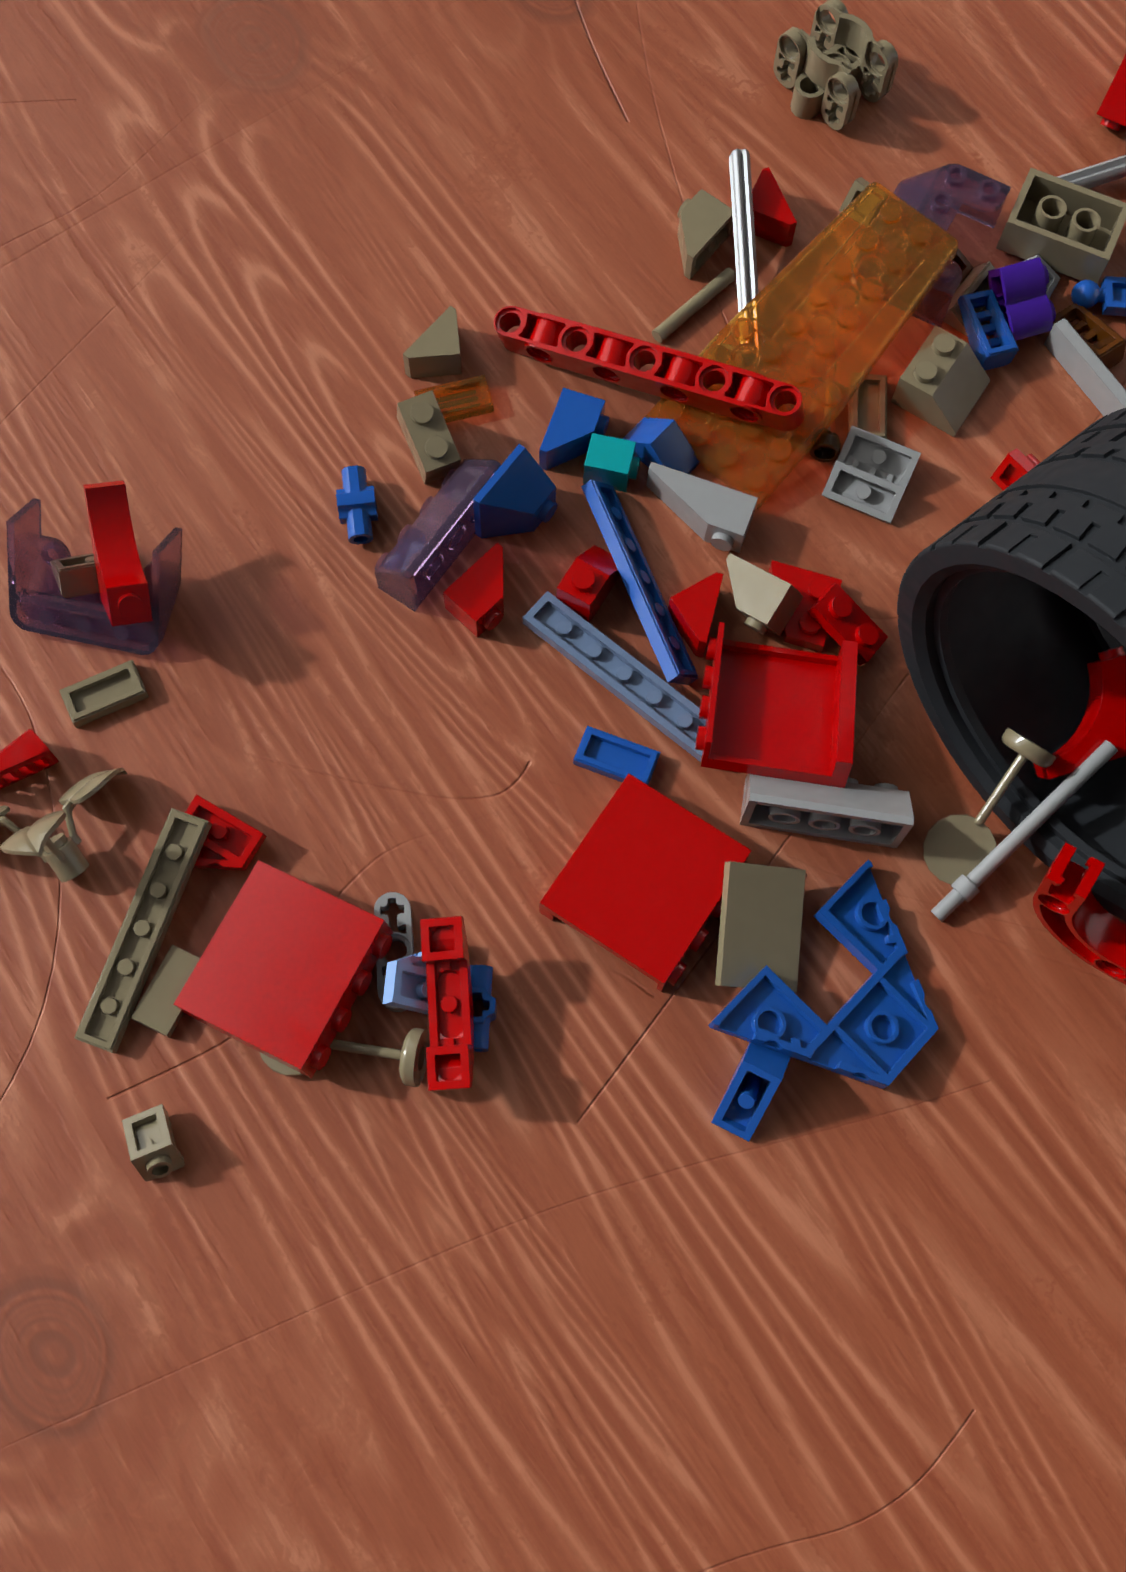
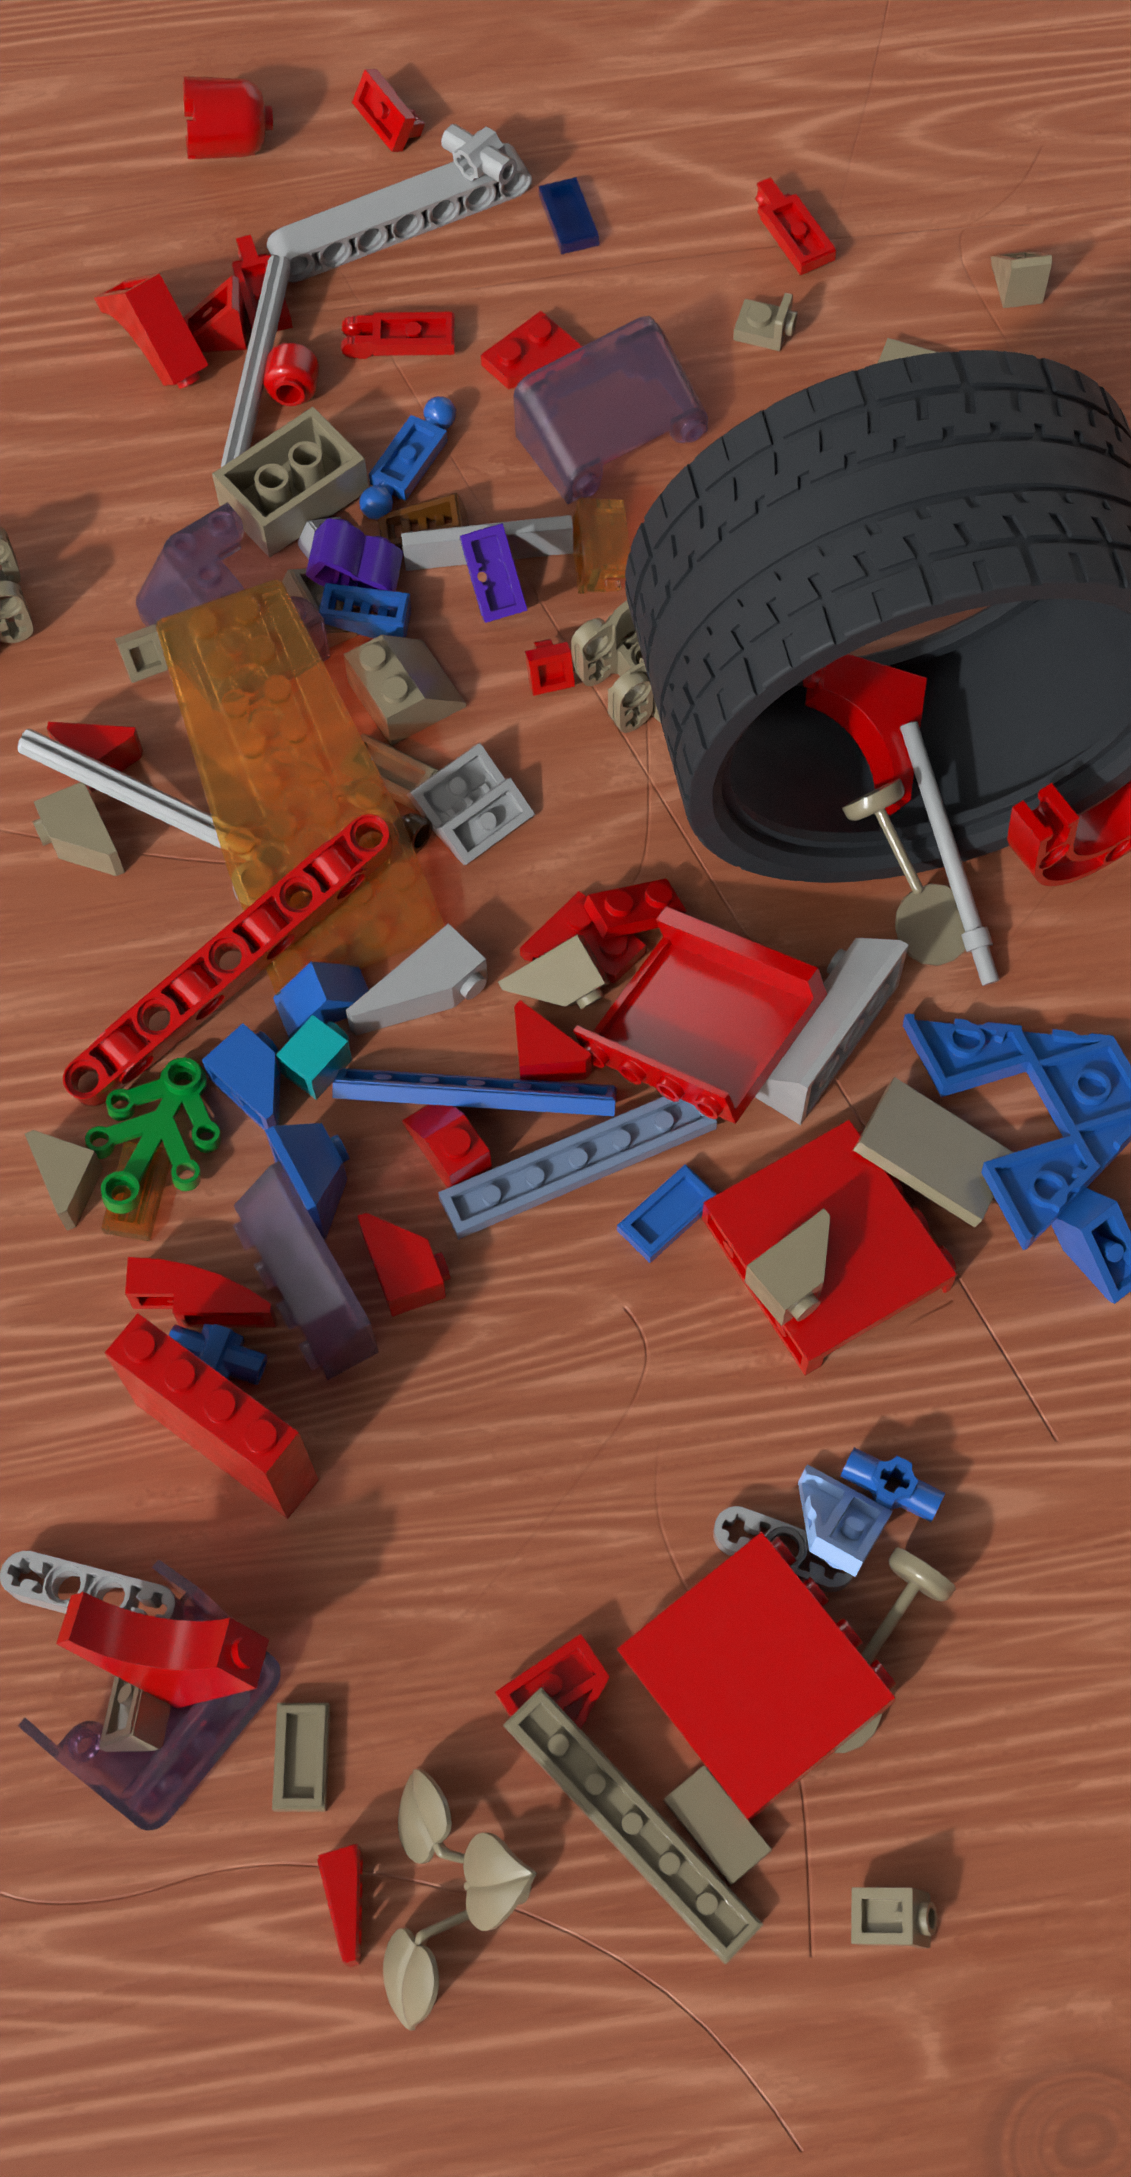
camera: 60 degrees left, 5 degrees down
dark tan brick [396,390,461,484] -> none
red slope [420,916,474,1091] -> none
dark tan bar [652,267,736,343] -> none
none -> light grey beam [0,1551,184,1620]
none -> green plant [85,1057,221,1214]
none -> red brick [104,1313,319,1519]
none -> red slope [125,1257,277,1328]
none -> dark purple window [459,523,527,623]
none -> dark tan slope [744,1209,830,1326]

